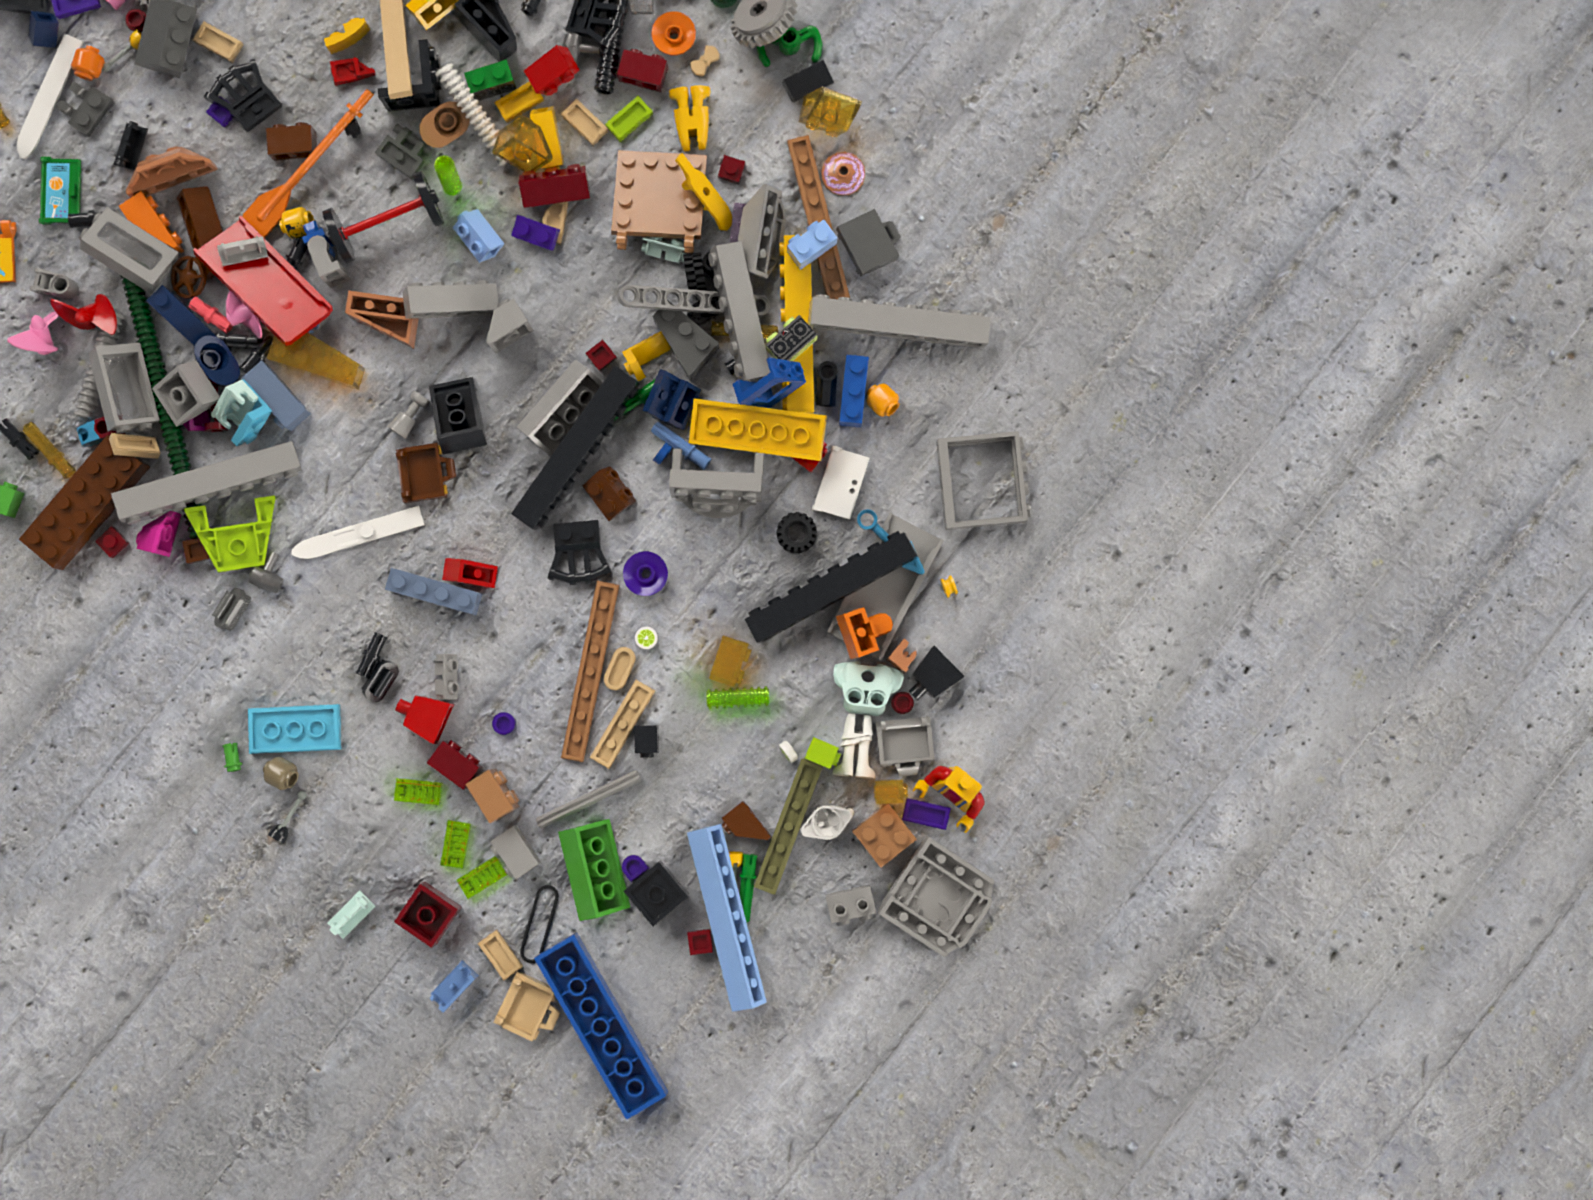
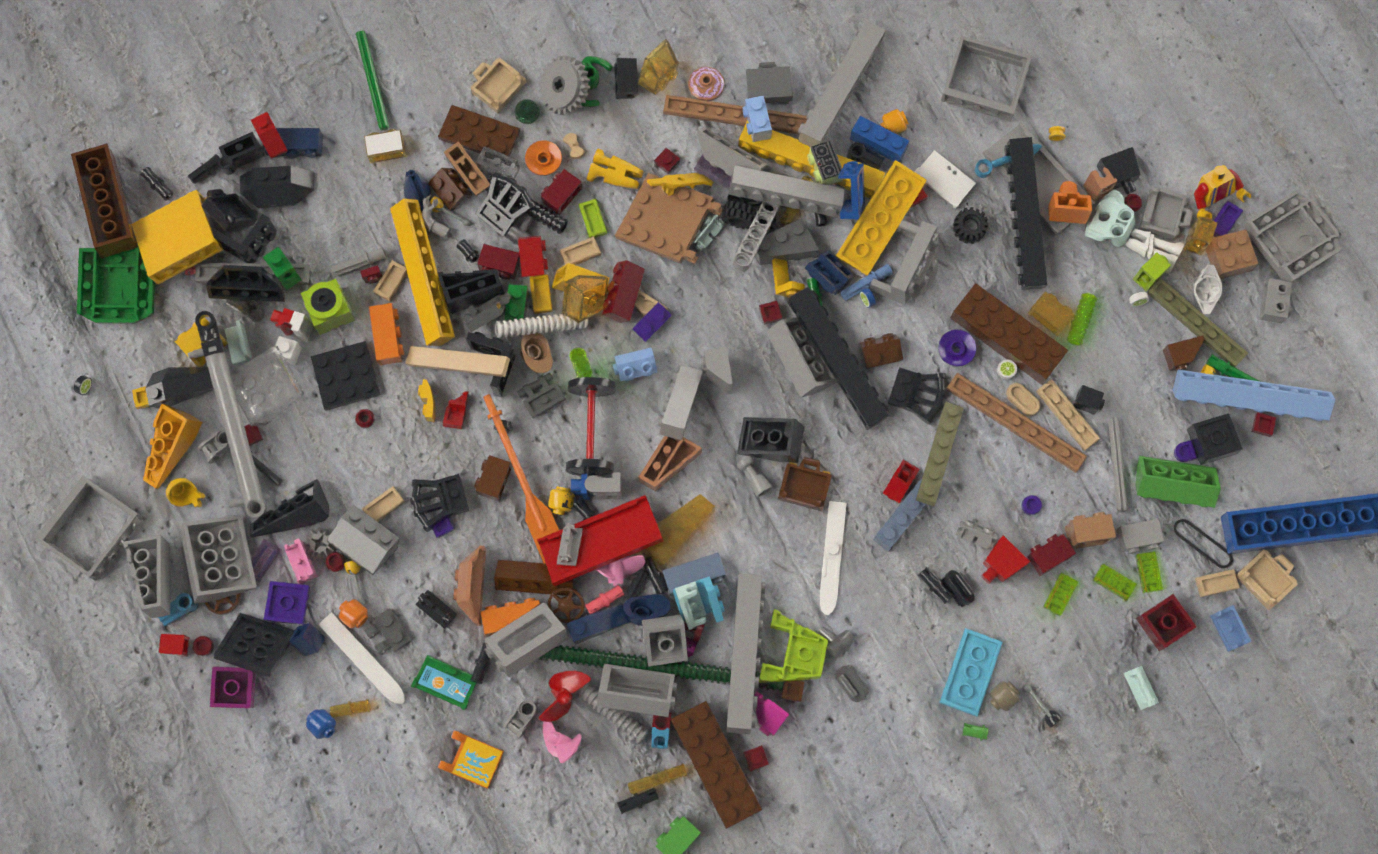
camera: 65 degrees left, 10 degrees down
tan tile [109,433,161,459] -> none
none -> dark grey piece [463,293,511,332]
none -> dark red brick [477,244,520,280]
none -> olive plate [916,402,964,506]
none -> reddish brown brick [950,283,1069,385]

